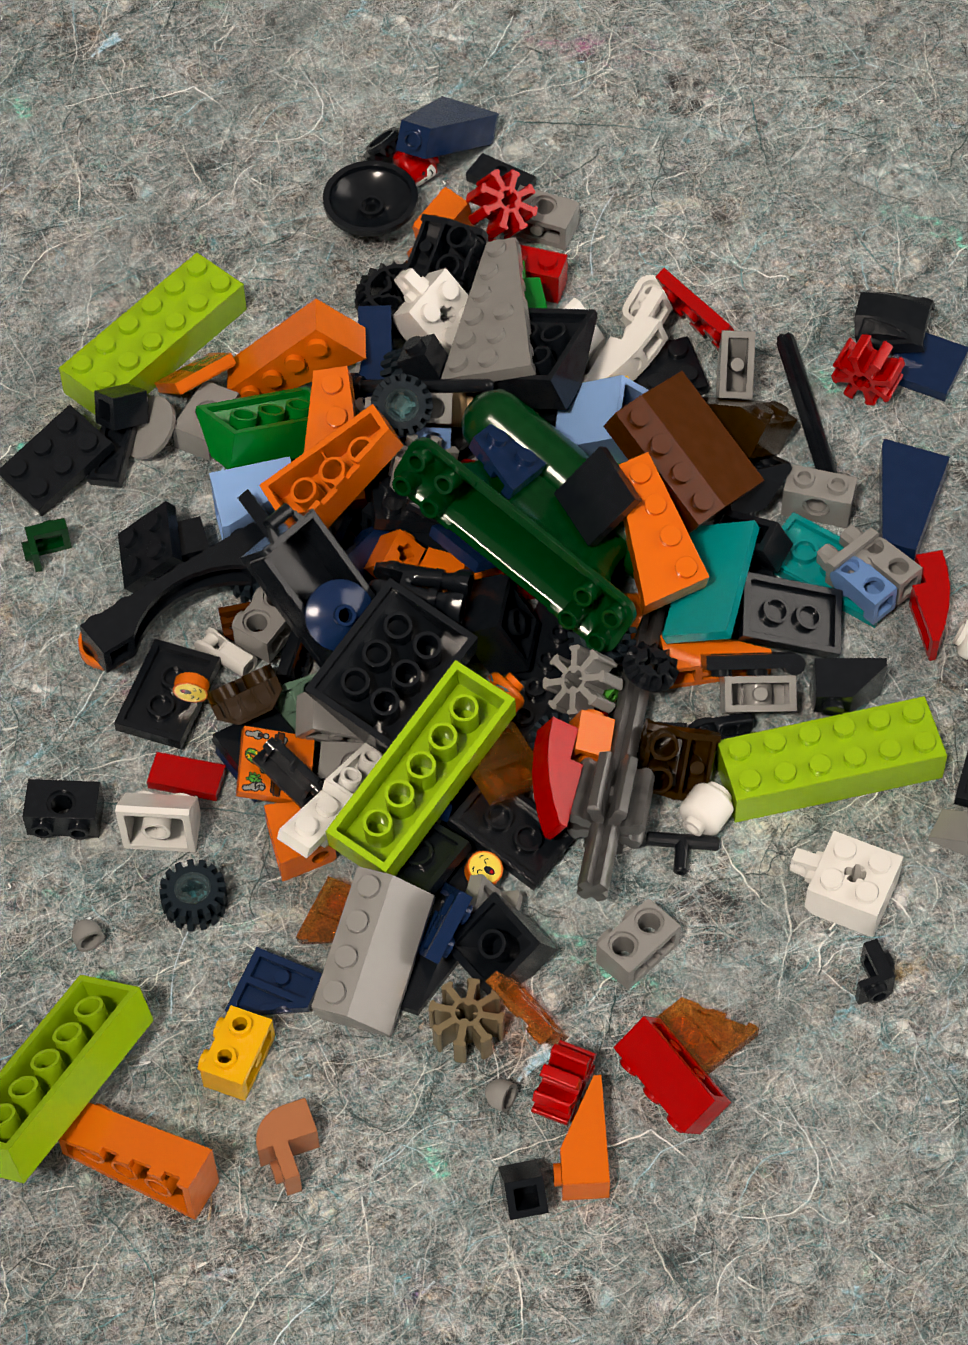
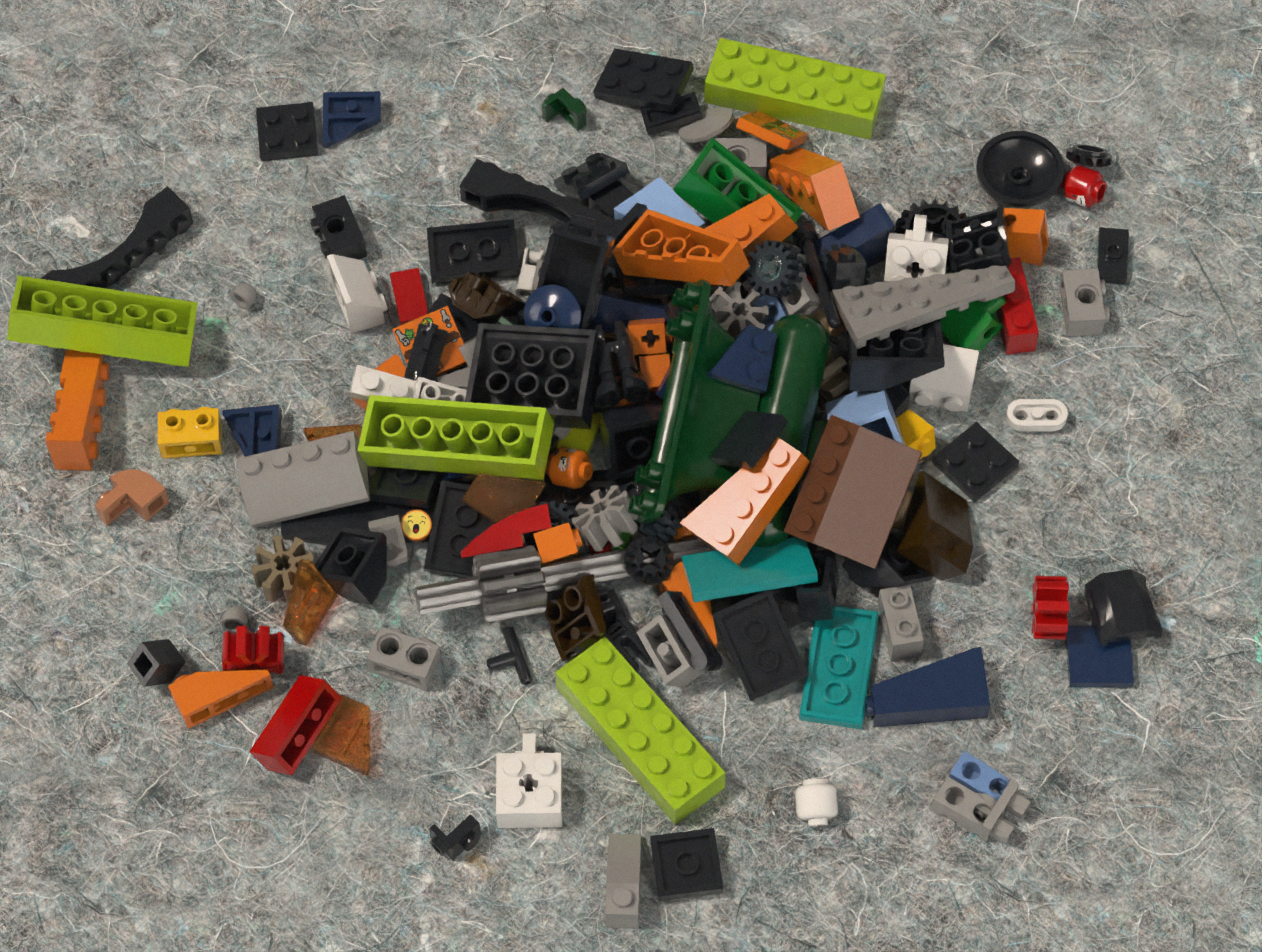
camera: 65 degrees right, 5 degrees up
black brick [94,383,149,431] -> none
black wheel [159,859,228,931] -> none
tile [173,672,210,703] -> none
dark blue slope [396,96,499,159] -> none
dark blue wing [418,882,473,964] -> none
red gear [466,169,538,239] -> none
white slope [582,287,673,383] -> none
red plate [655,268,734,351] -> none
white head [679,781,734,836] -> none
light grey slope [716,330,756,399] -> none
black axle [776,332,837,473] -> none
black slope [809,658,887,716] -> none
hips [816,524,923,625] -> none
red slope [909,550,950,661] -> none

